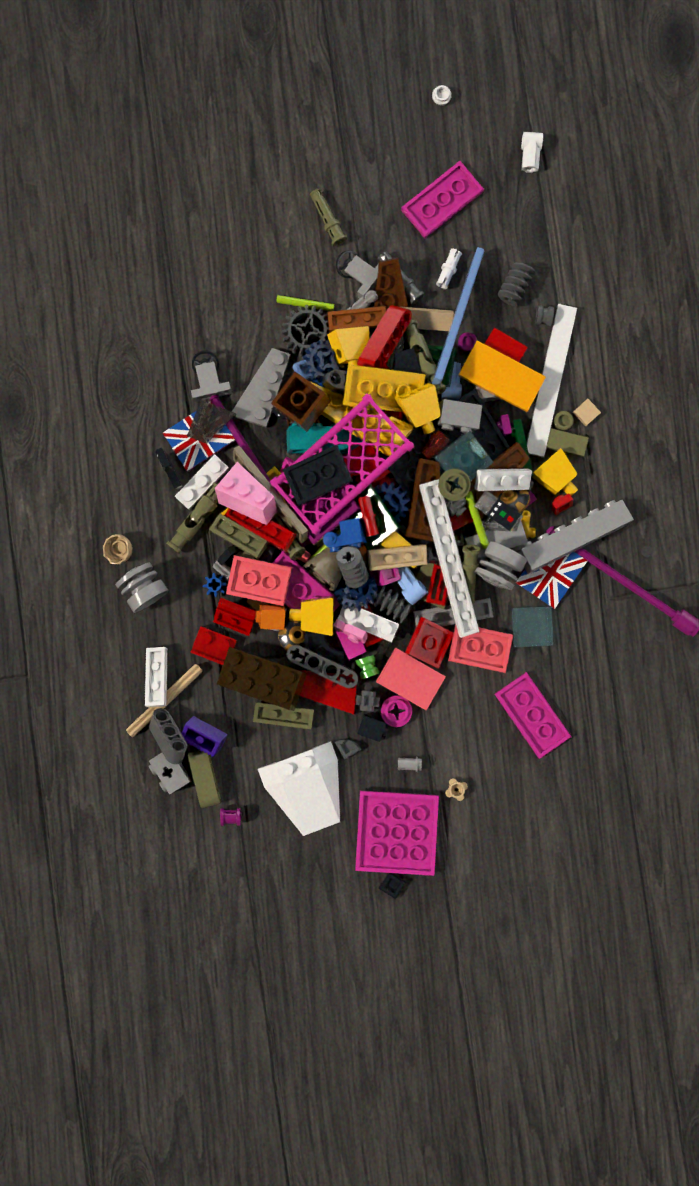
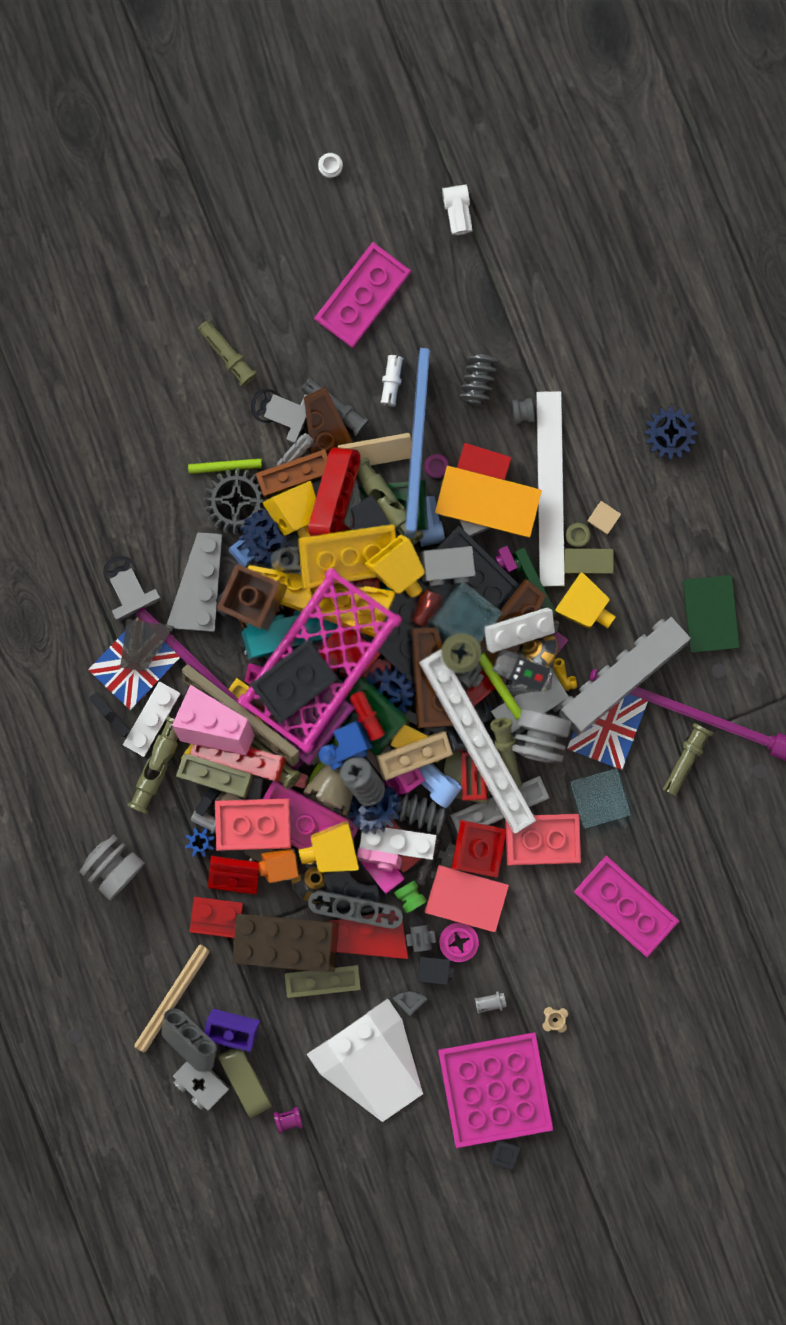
camera: 15 degrees left, 0 degrees up
tan hair [103,534,133,564] -> none
white plate [145,647,167,707] -> none
red plate [552,493,573,515] -> none
none -> dark blue gear [644,406,697,460]
none -> olive pin [663,723,713,796]
none -> dark green tile [683,575,739,653]

